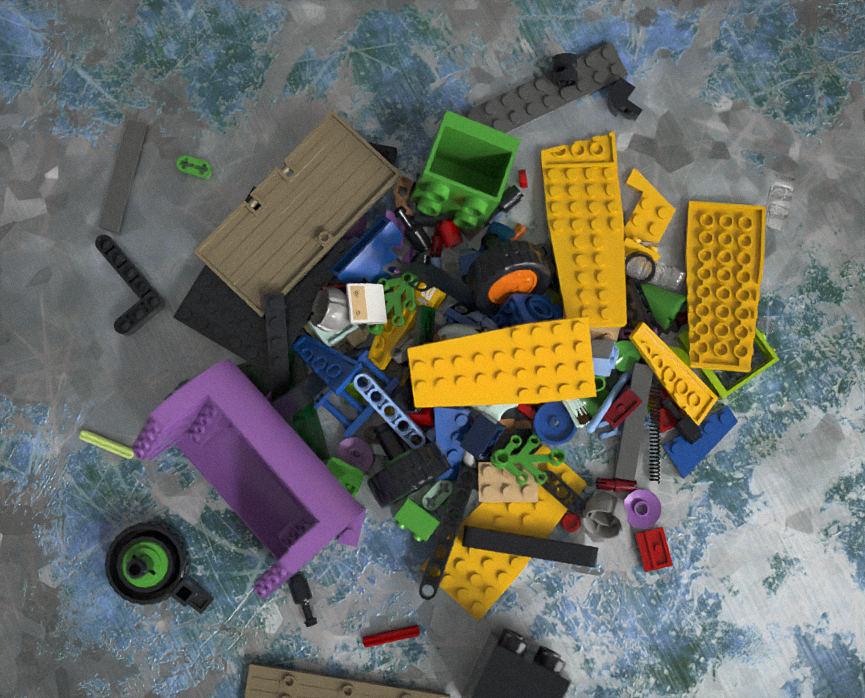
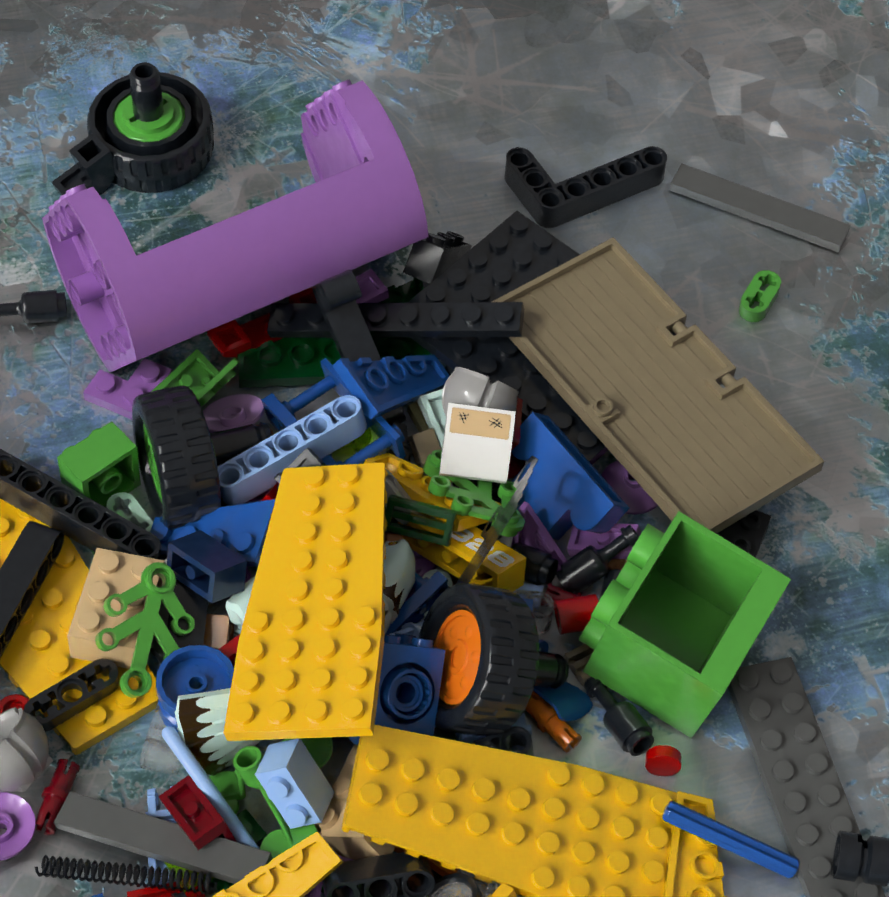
camera: 100 degrees right, 30 degrees down
none -> black slope [403,231,472,284]
none -> blue axle [662,801,800,878]

